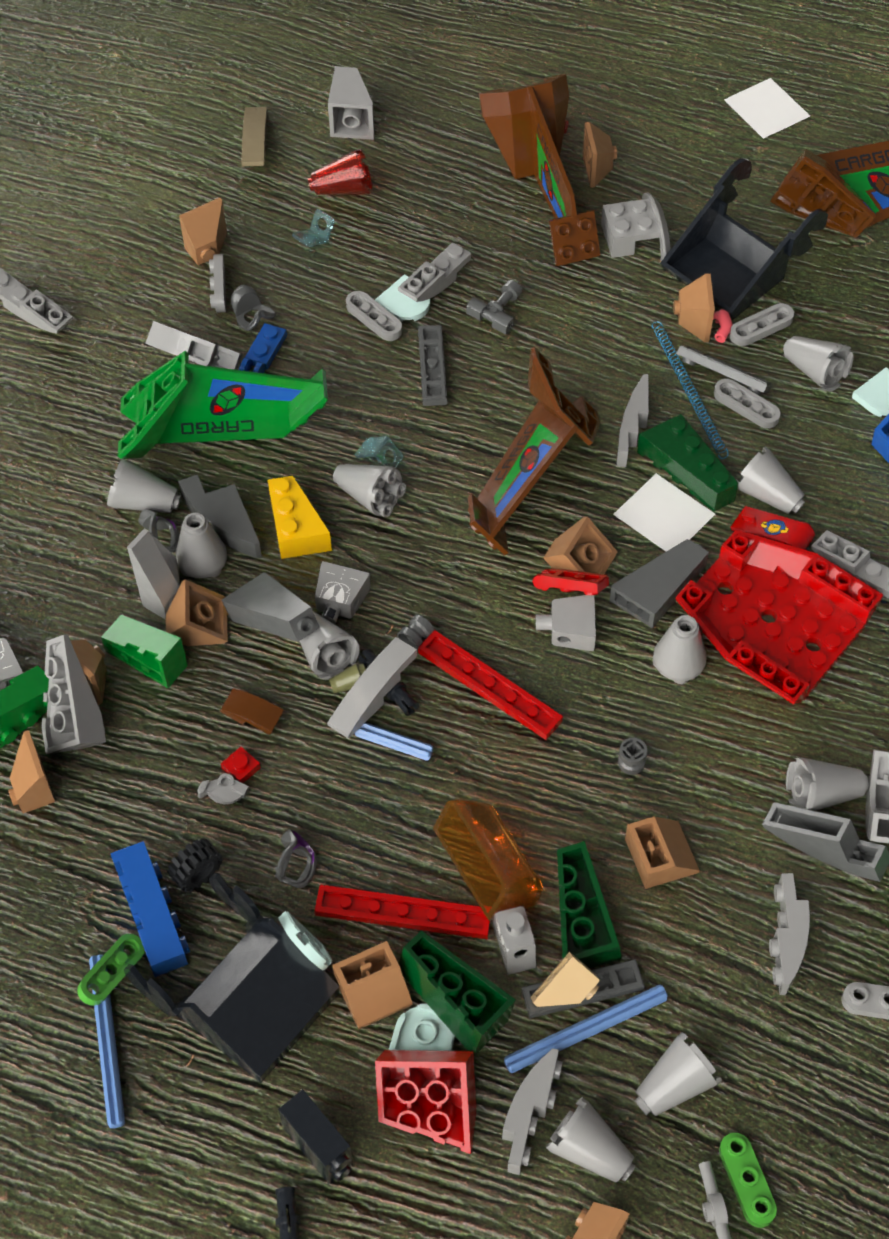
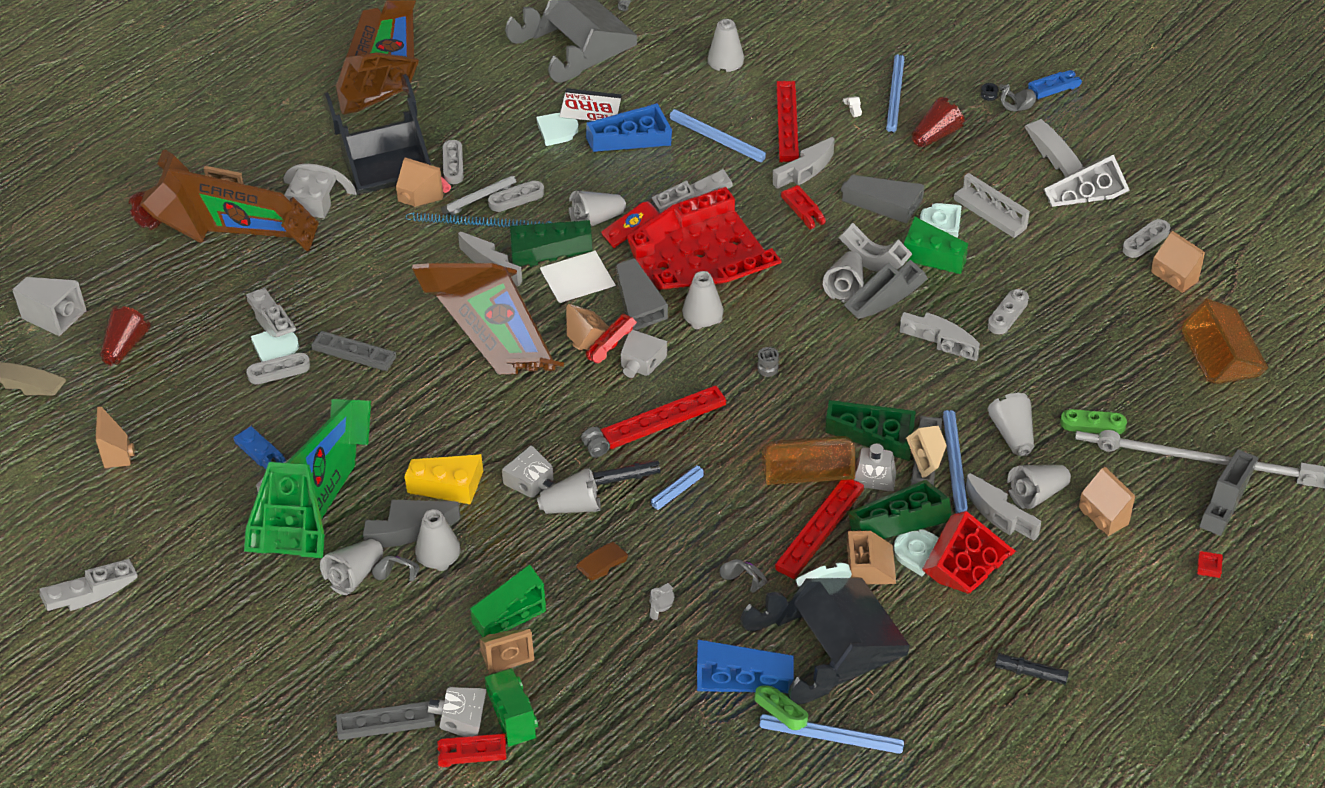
camera: 65 degrees left, 10 degrees down
medium nougat slope [8,730,55,814] -> none
light grey wedge [42,635,106,754] -> none
light grey wedge [127,528,181,620] -> none
light grey slope [145,321,242,370] -> none
medium nougat slope [166,579,228,646] -> none
black tyre [167,838,223,892] -> none
light grey plate [209,254,226,313] -> none
dark grey slope [221,572,320,642] -> none
red plate [221,746,261,783] -> none
dark grey piece [231,285,276,331] -> none
black brick [278,1089,353,1184] -> none
clear light blue bracket [292,209,335,247] -> none
light grey slope [327,637,417,739] -> none
olive cone [329,663,366,694] -> none
light grey cone [333,464,406,517] -> none
clear light blue bracket [355,436,403,468] -> none
dark grey bar [466,280,522,335] -> none
medium nougat slope [625,816,700,889] -> none
white sticker [724,78,810,139] -> none
light grey cone [783,336,854,391] -> none

